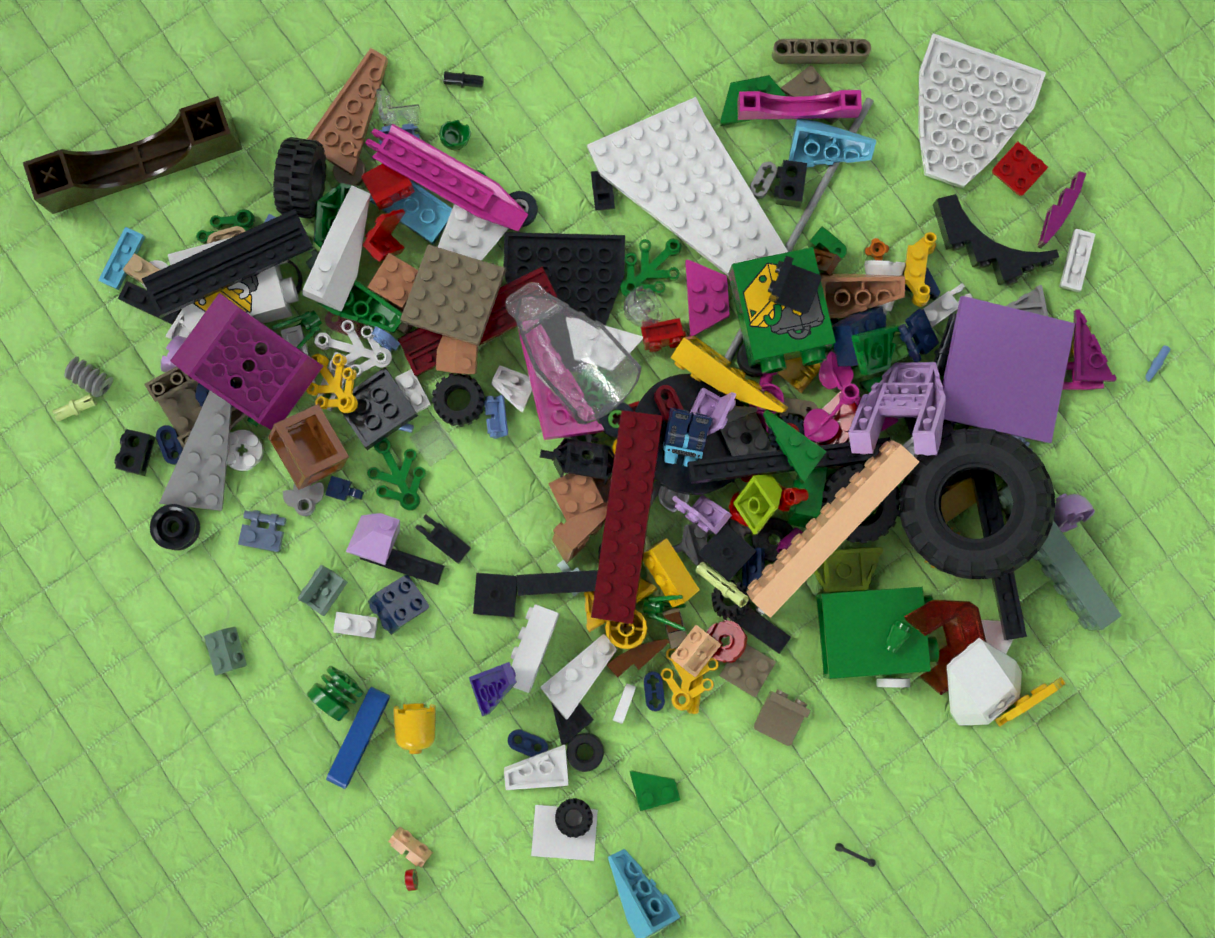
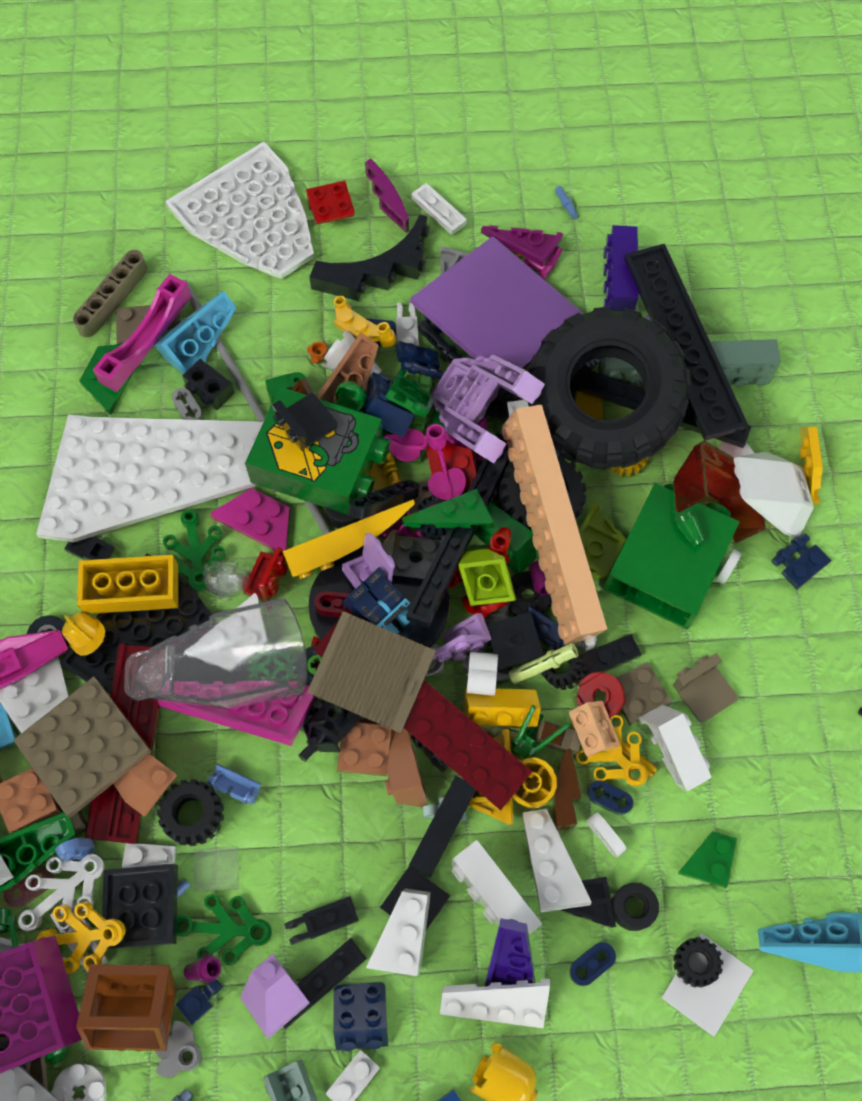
camera: 60 degrees left, 15 degrees down
white wing [491,365,533,412] -> none
white wing [504,745,568,790] -> none
none -> yellow piece [62,612,105,656]
none -> yellow brick [77,555,178,614]
none -> magenta cone [184,955,221,983]
none -> dark tan door [307,611,436,733]
none -> green hair [334,381,367,412]
none -> black beam [348,480,420,519]
none -> white wedge [366,888,431,976]
none -> white wing [440,979,550,1028]
none -> white piece [467,652,498,696]
none -> dark purple brick [603,225,639,311]
none -> black plate [624,243,748,441]
none -> white wedge [639,705,712,792]
none -> dark blue plate [771,533,832,590]

